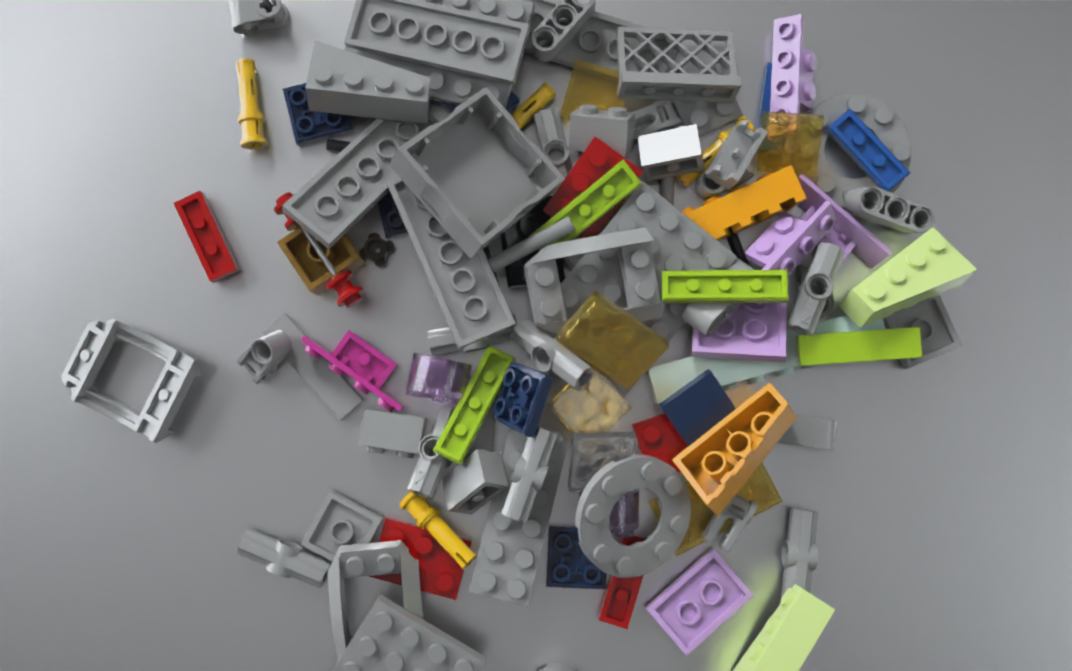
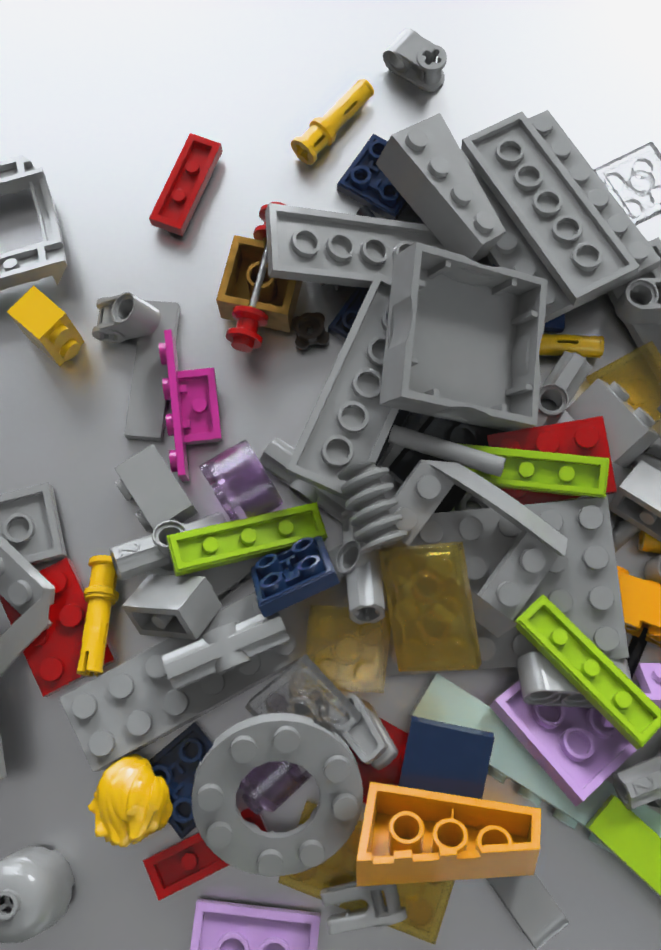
camera: 45 degrees right, 10 degrees down
none -> yellow brick [7,286,85,366]
none -> yellow hair [88,753,173,848]
none -> light grey piece [327,690,399,770]
none -> light grey piece [337,461,408,554]

